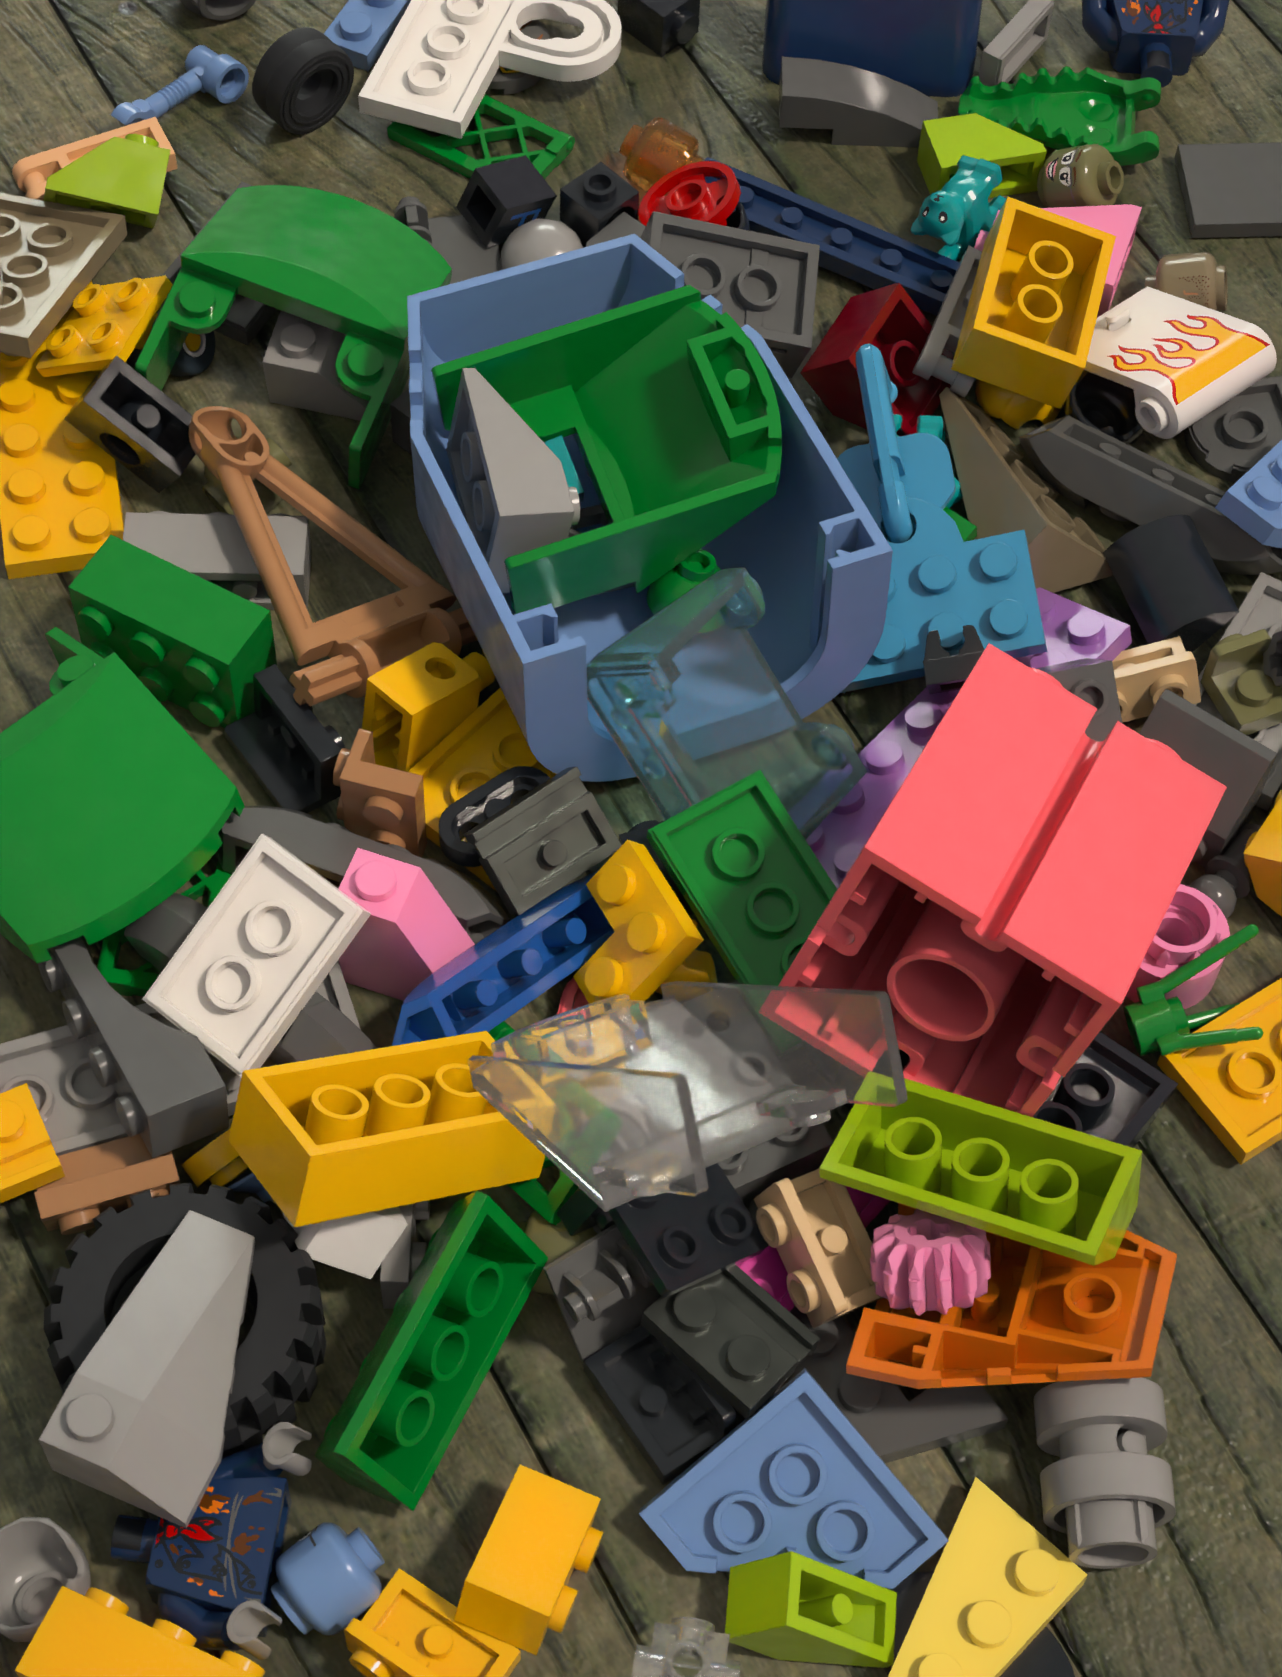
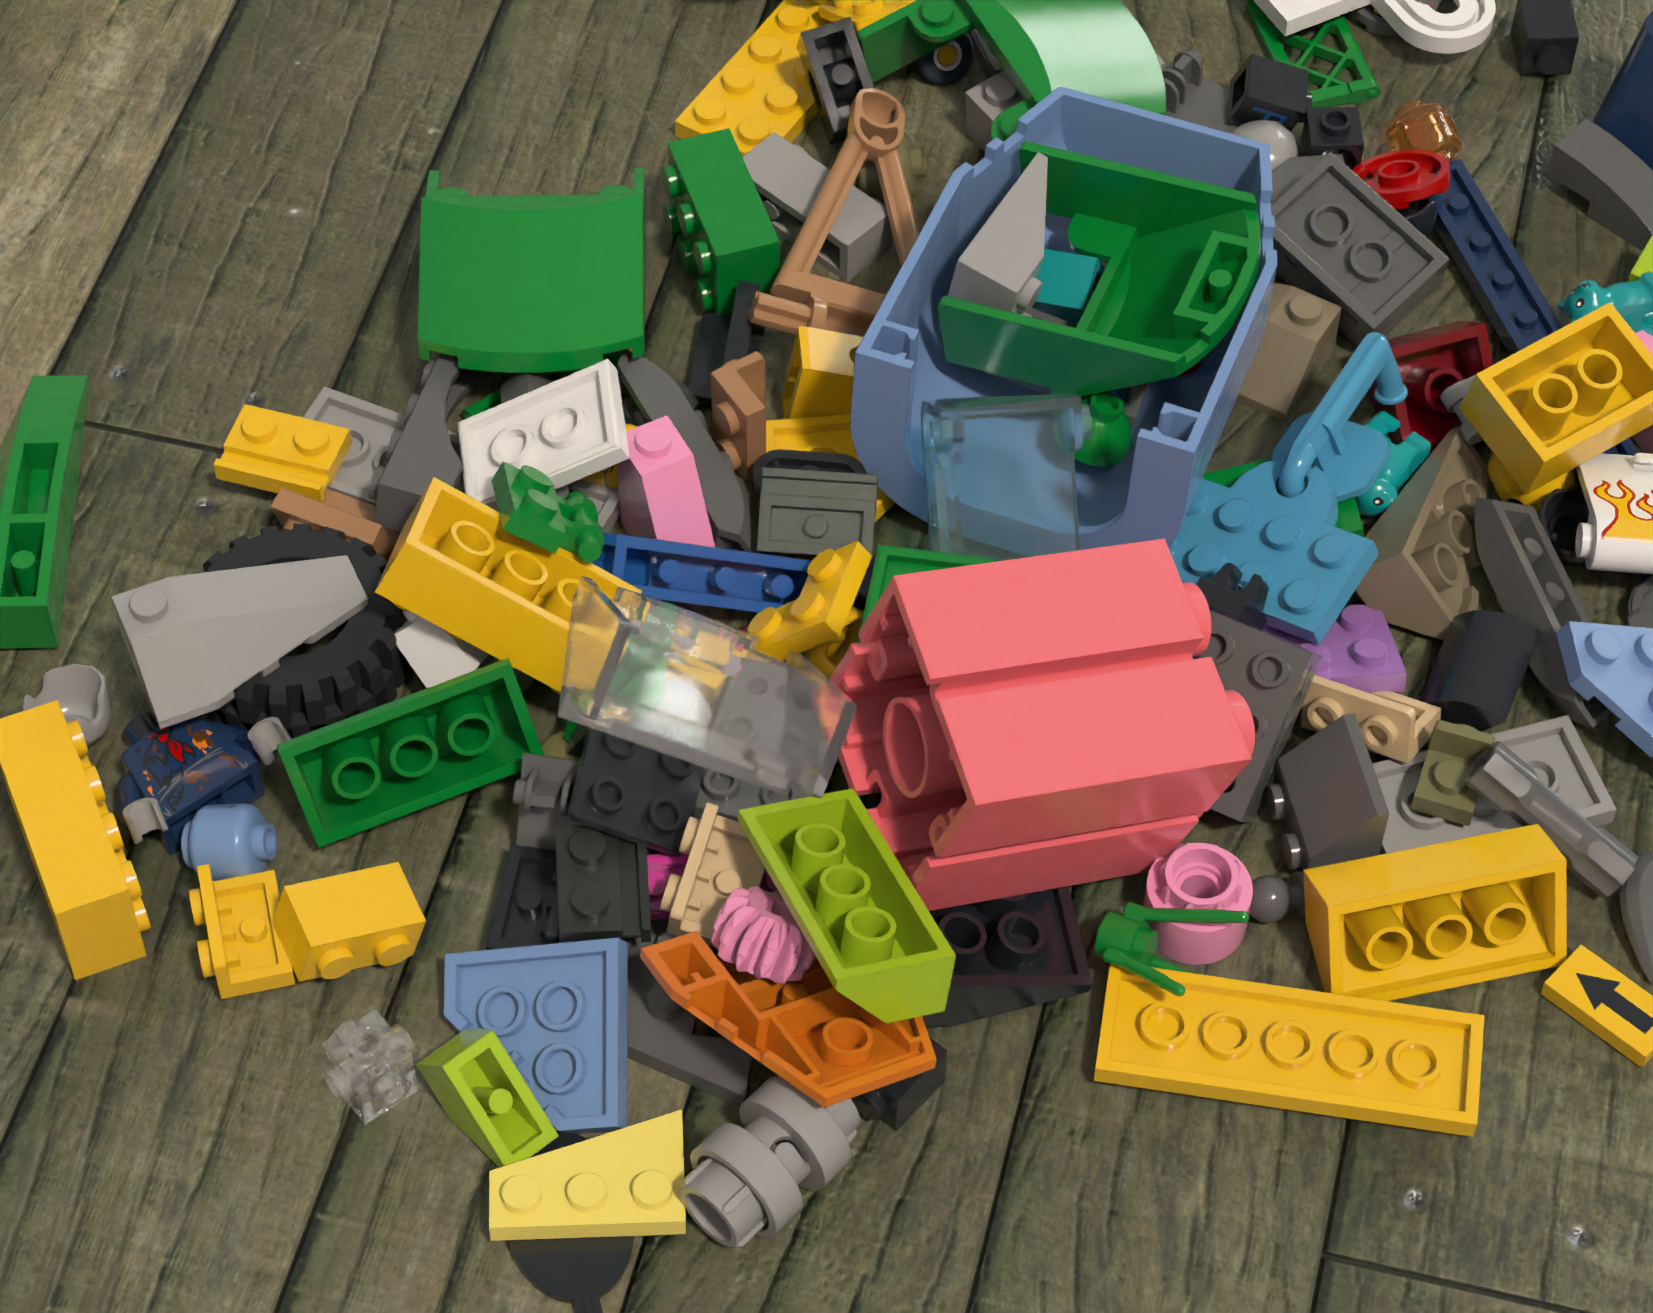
camera: 45 degrees right, 5 degrees down
none -> green plate [491,461,605,562]

